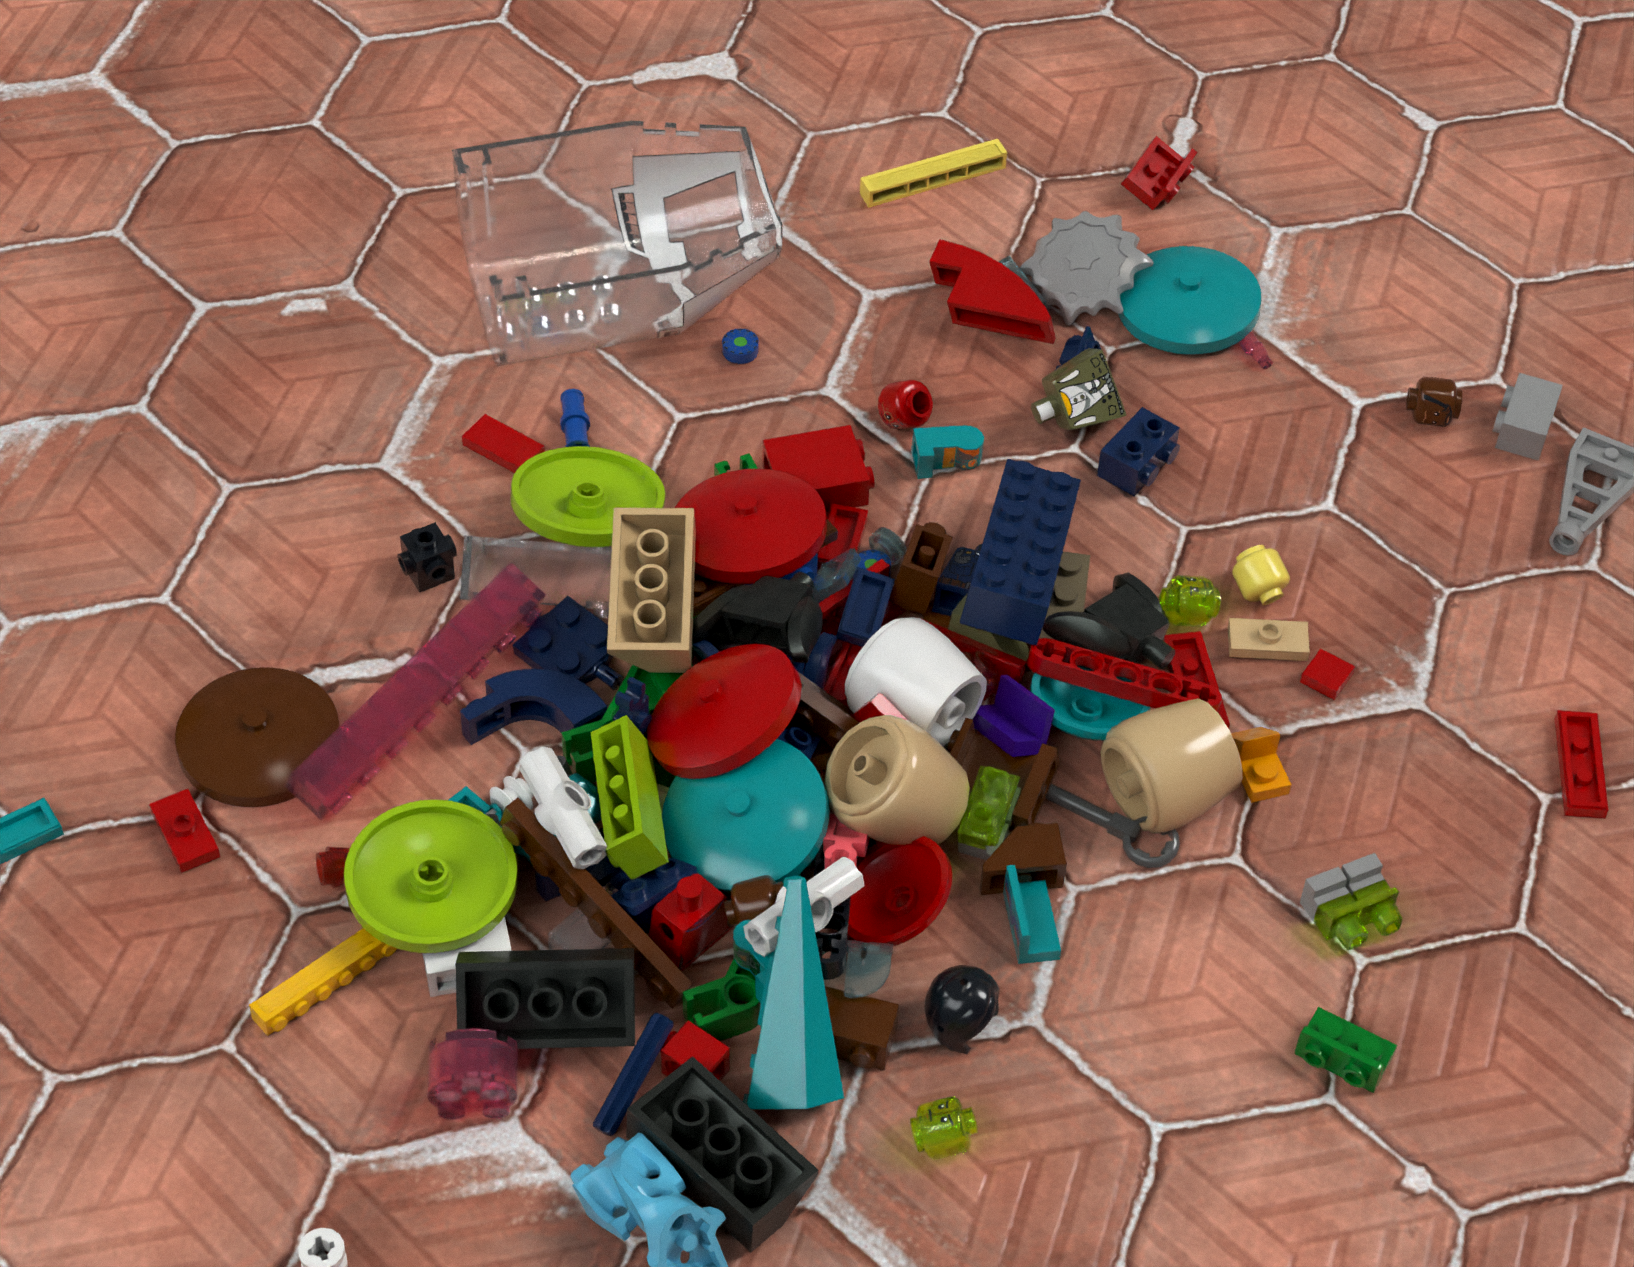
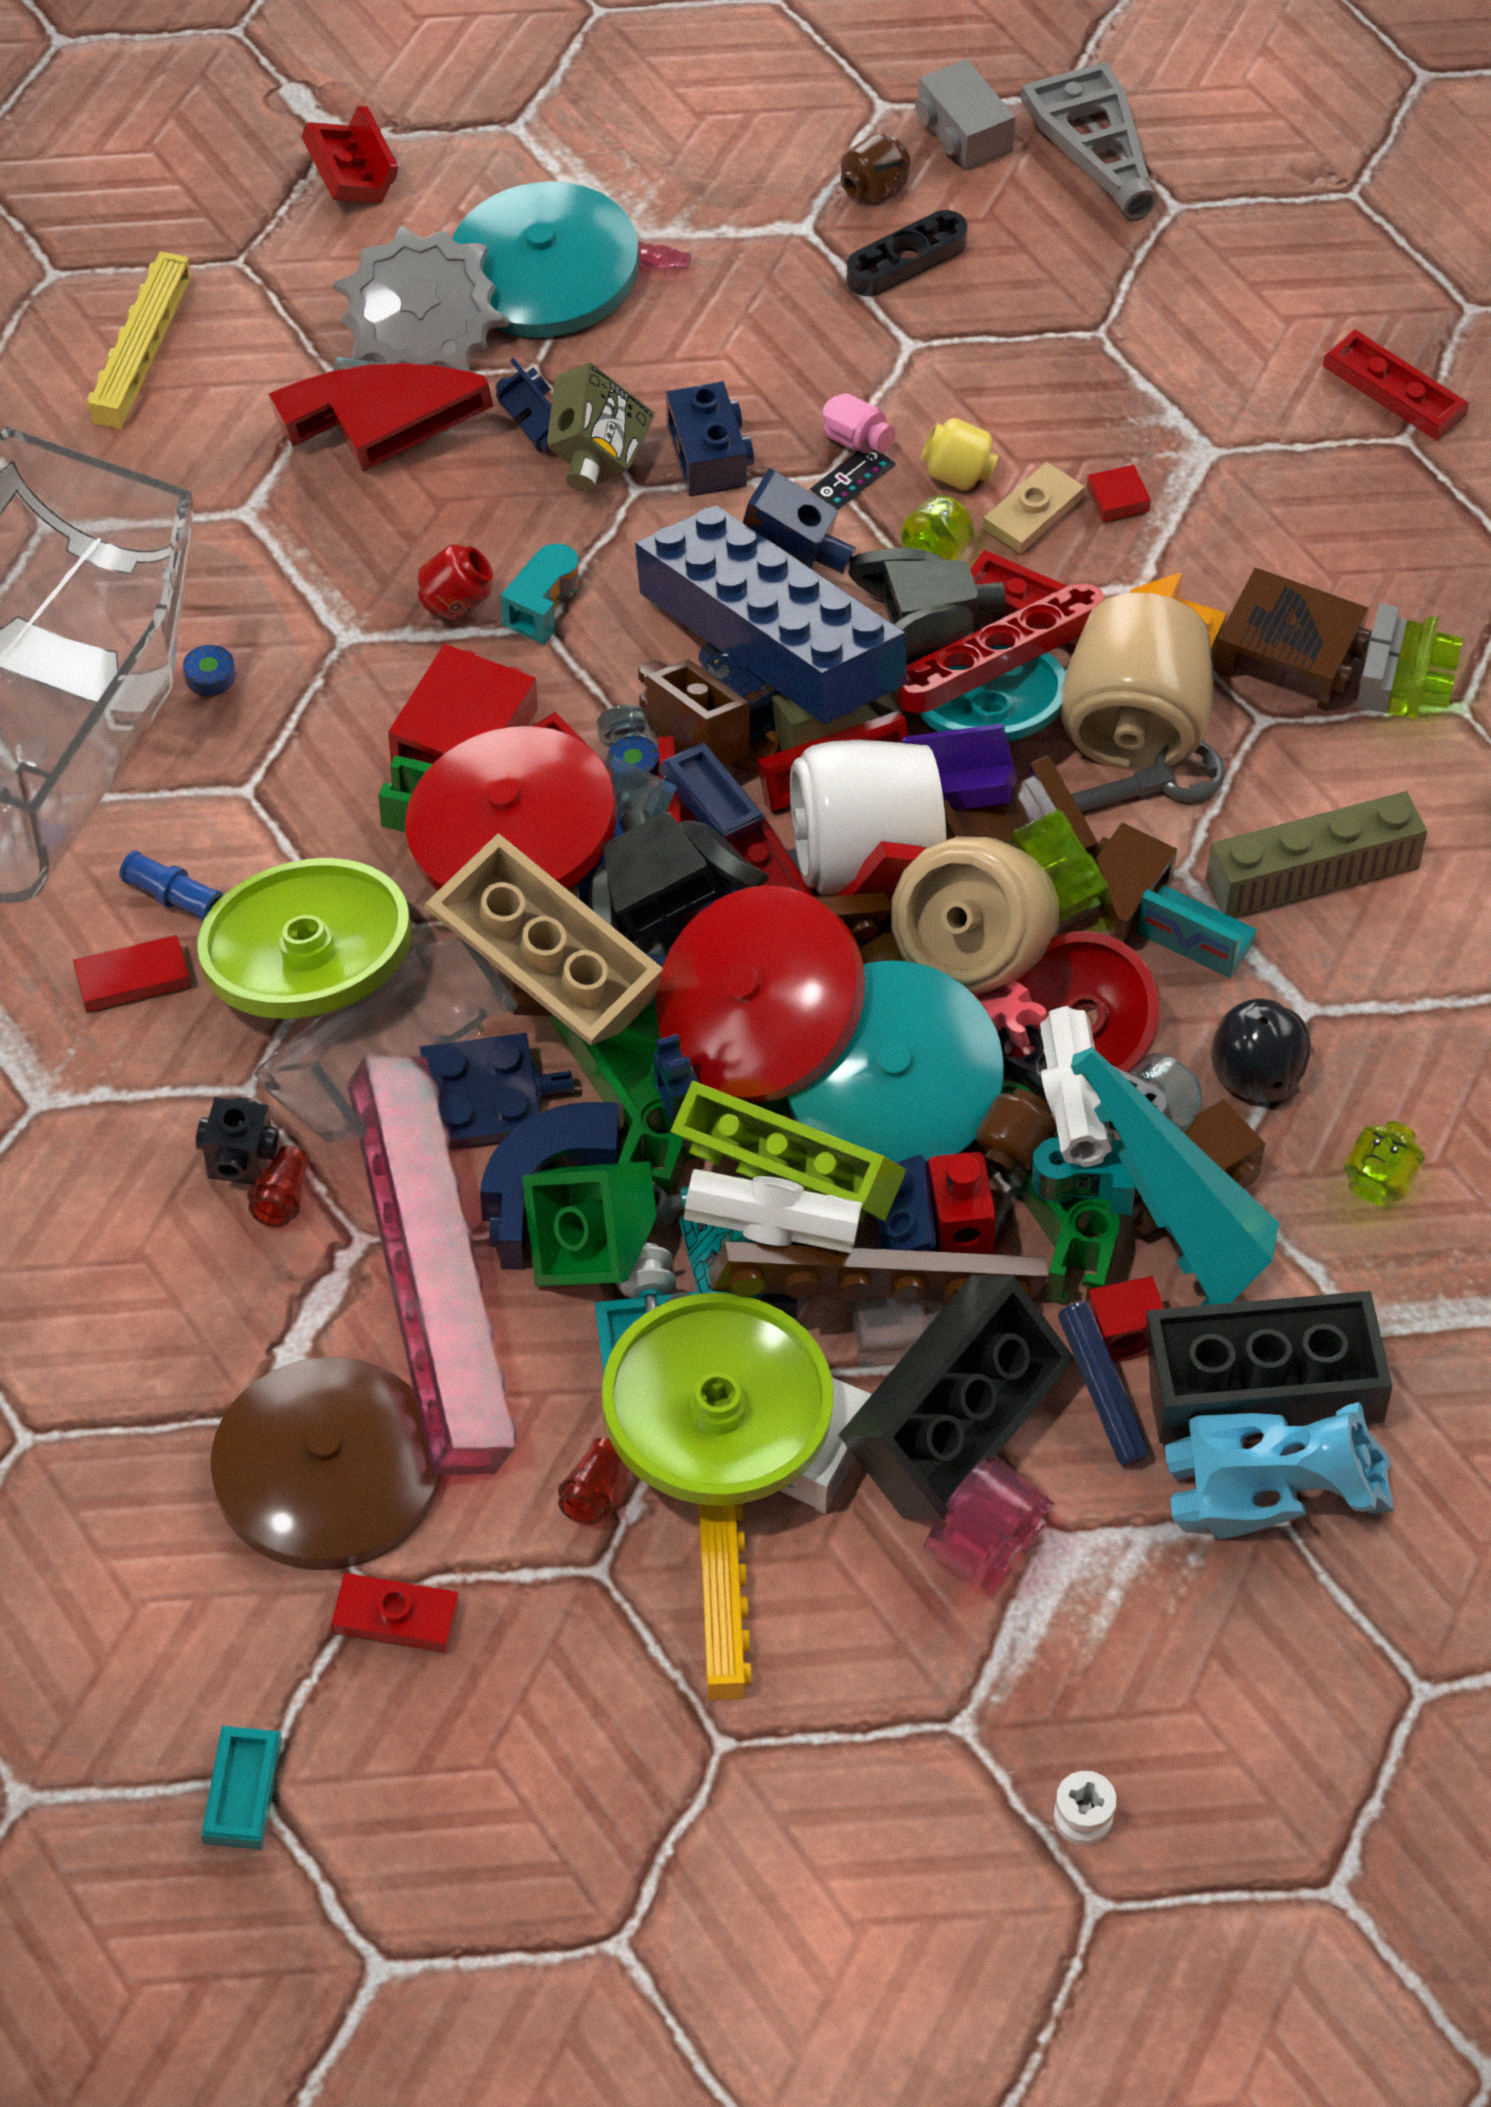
camera: 50 degrees left, 5 degrees up
none -> clear red cone [247,1145,309,1228]
none -> green slope [522,1162,657,1286]
none -> dark blue torso [743,468,856,575]
none -> black sticker [809,450,896,511]
none -> bright pink arm [823,393,895,453]
none -> black beam [846,210,968,296]
none -> olive brick [1205,791,1427,918]
none -> reddish brown panel [1213,567,1372,712]

